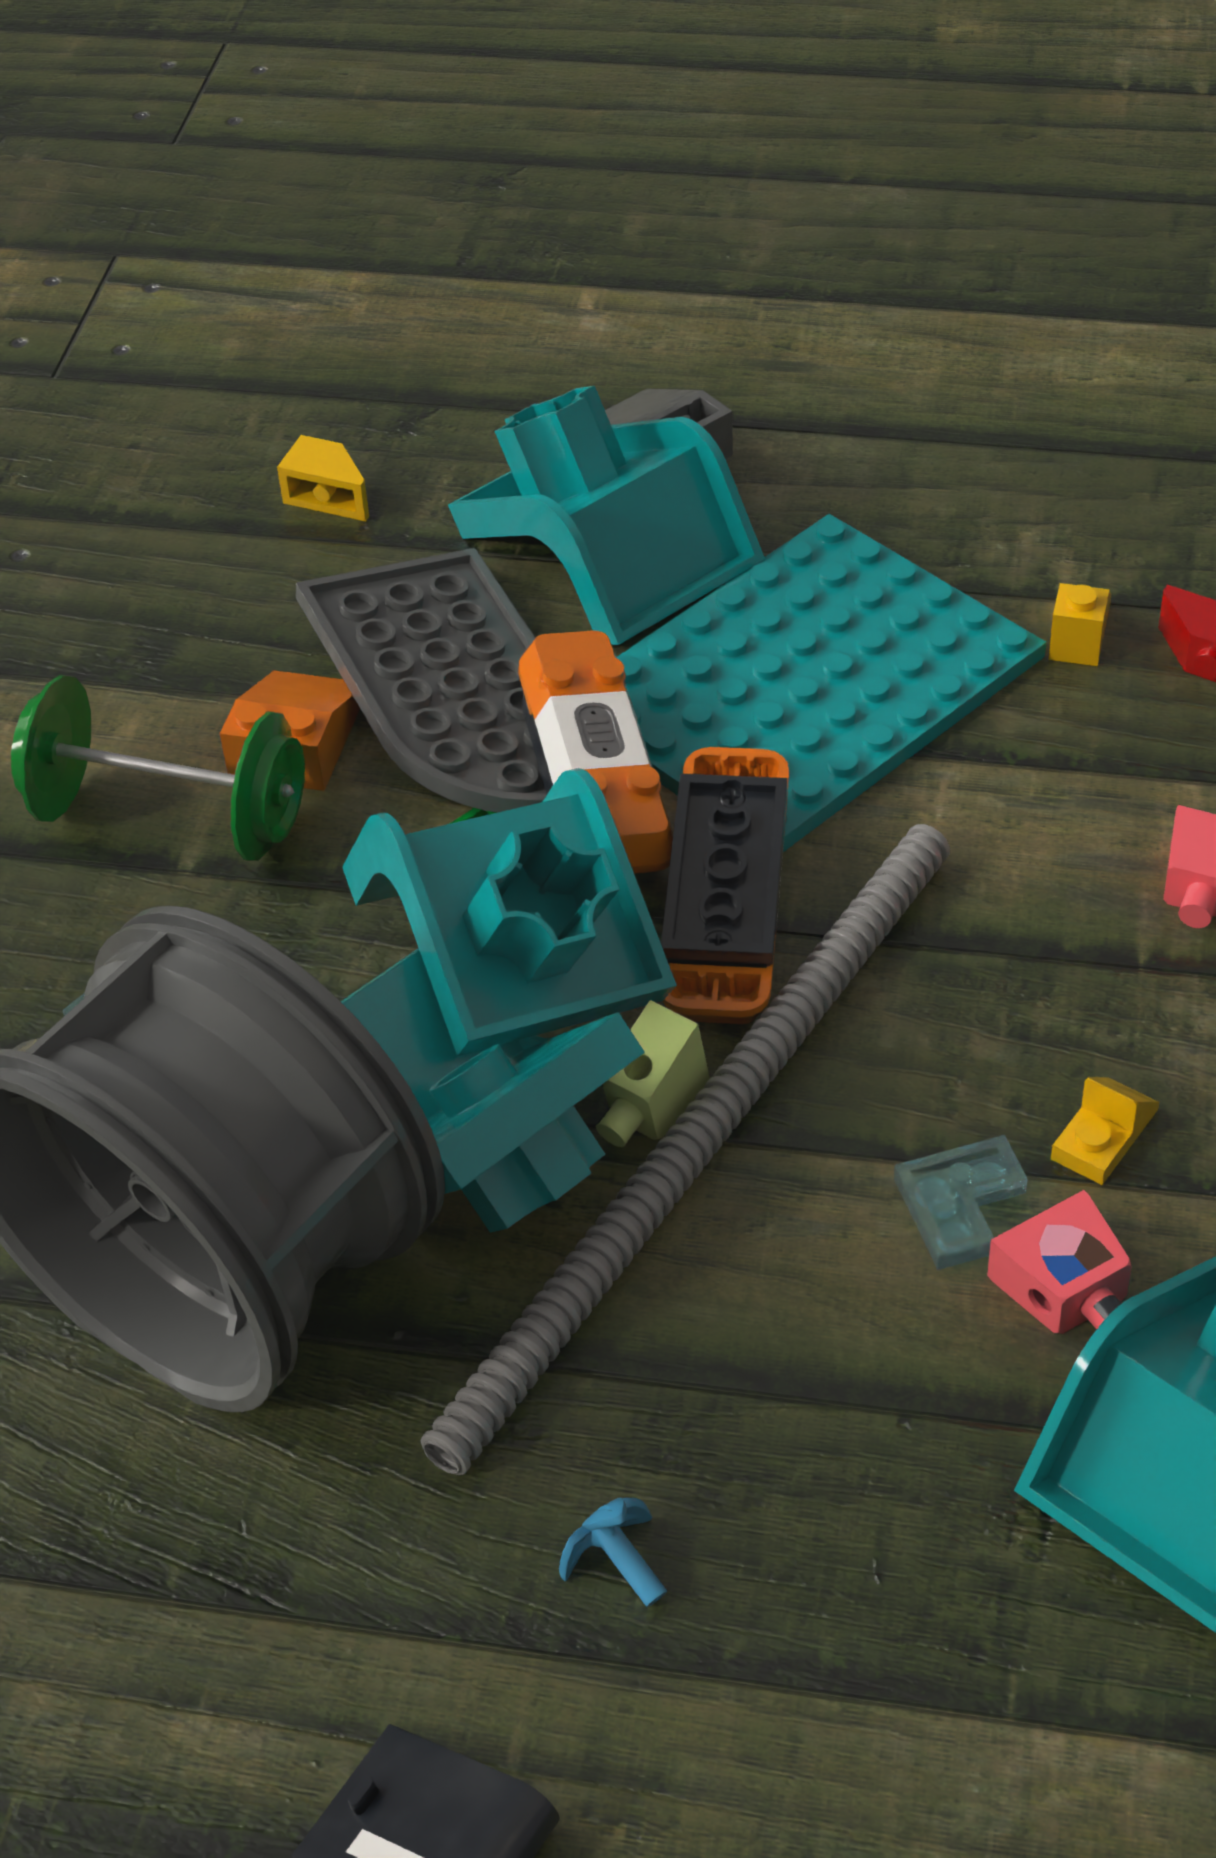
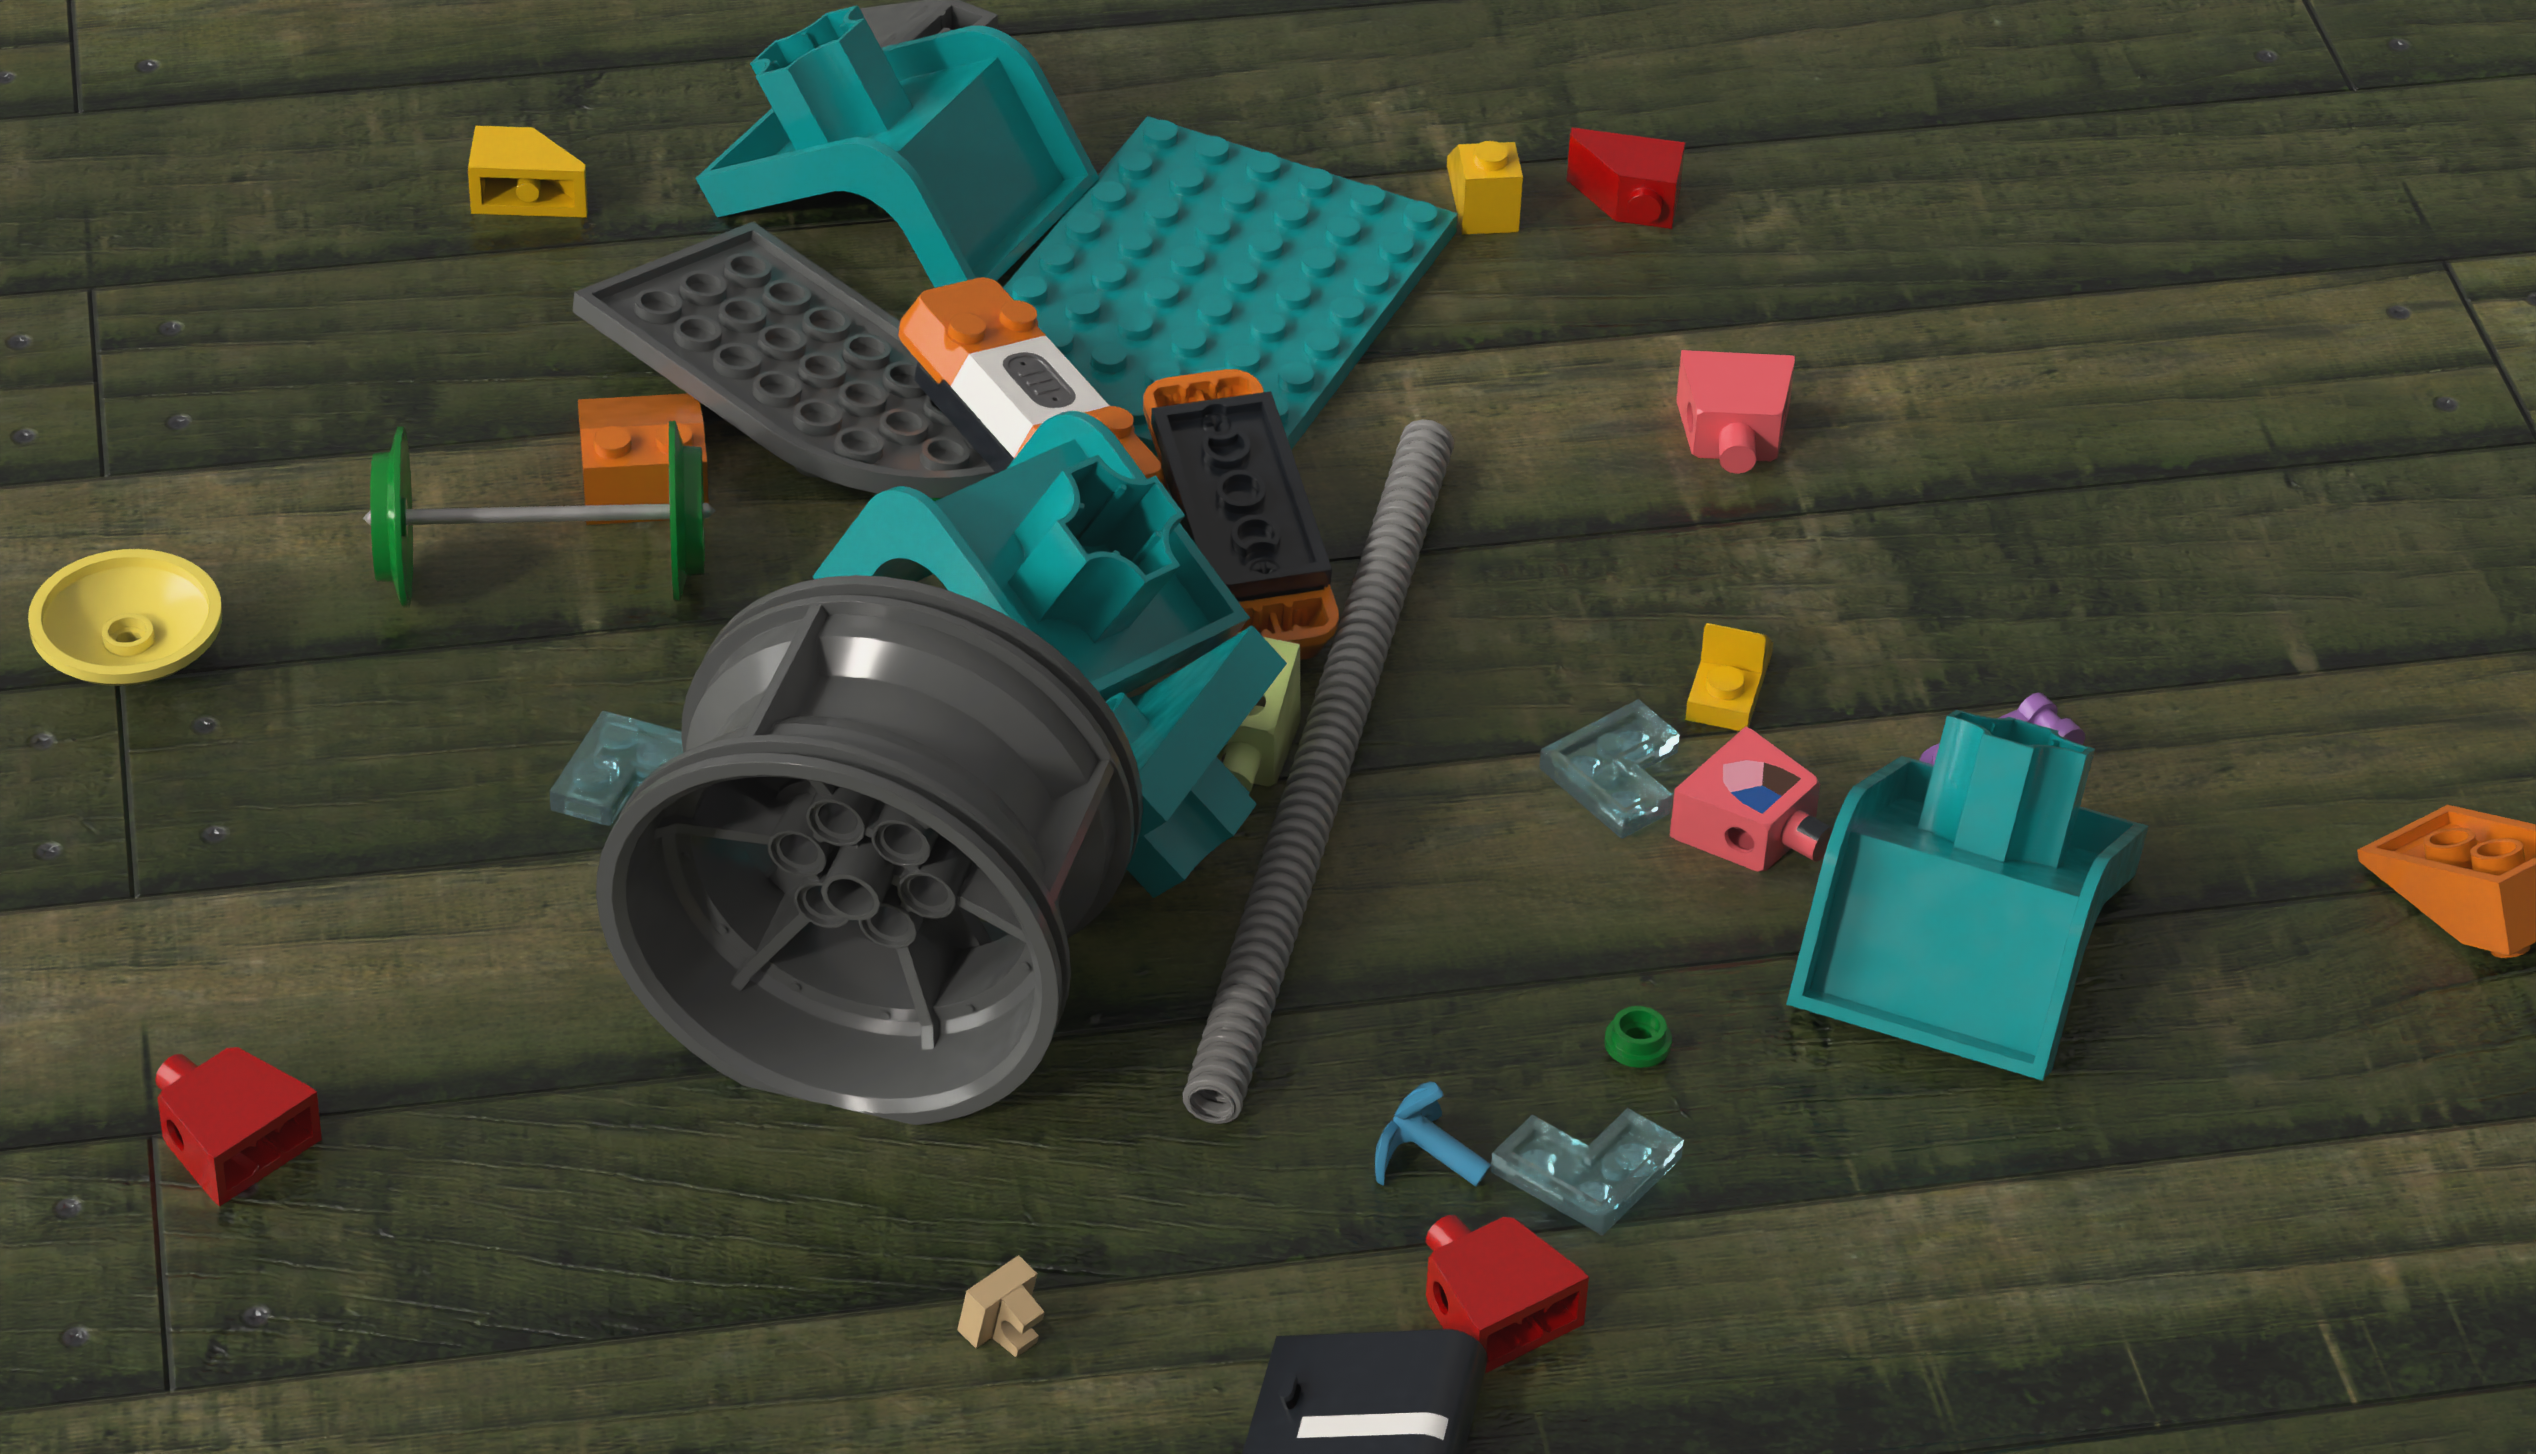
camera: 25 degrees left, 5 degrees down
none -> tan tile [957,1255,1045,1357]
none -> red torso [1426,1215,1589,1373]
none -> clear light blue plate [1491,1108,1684,1236]
none -> green plate [1604,1006,1672,1068]

